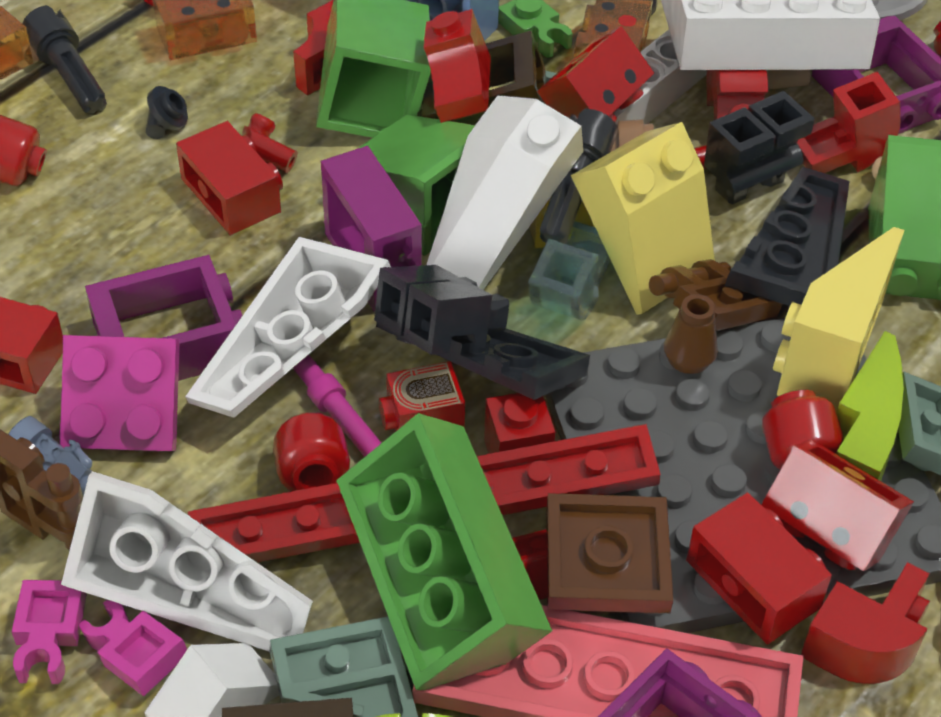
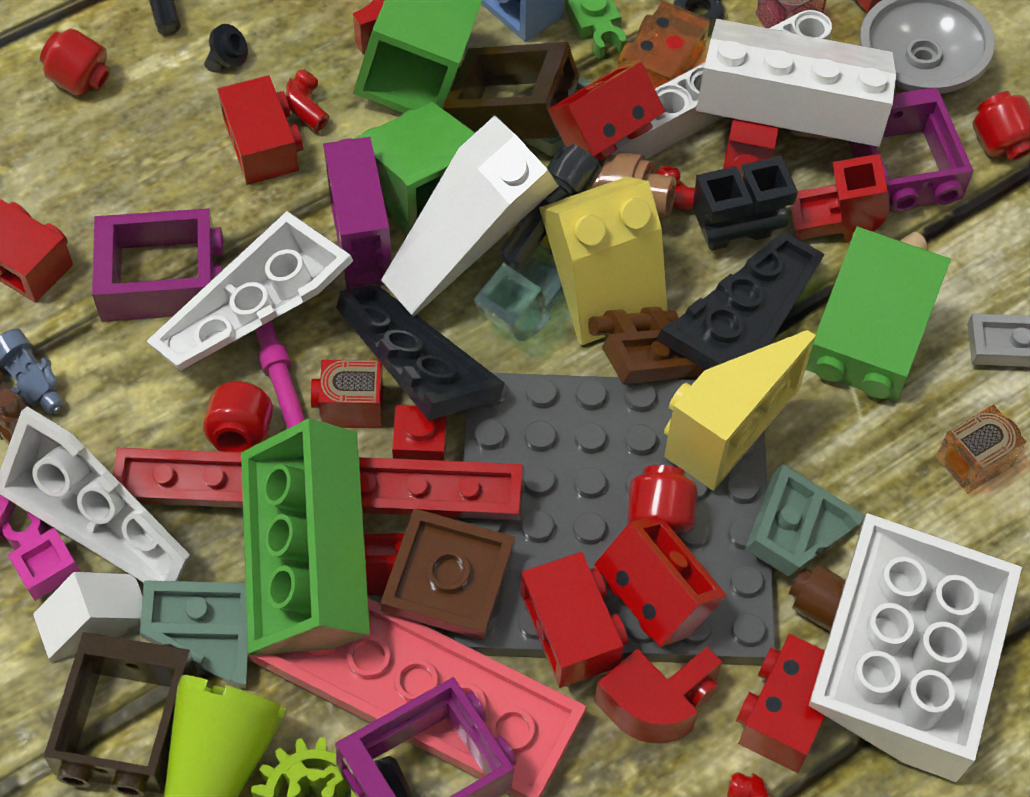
camera: 15 degrees right, 10 degrees up
dark pink plate [60,335,180,451] -> none
black hips [374,265,510,355] -> none
red arch [423,9,491,123] -> none
reddish brown cone [664,294,718,374] -> none
lime slope [836,331,904,481] -> none

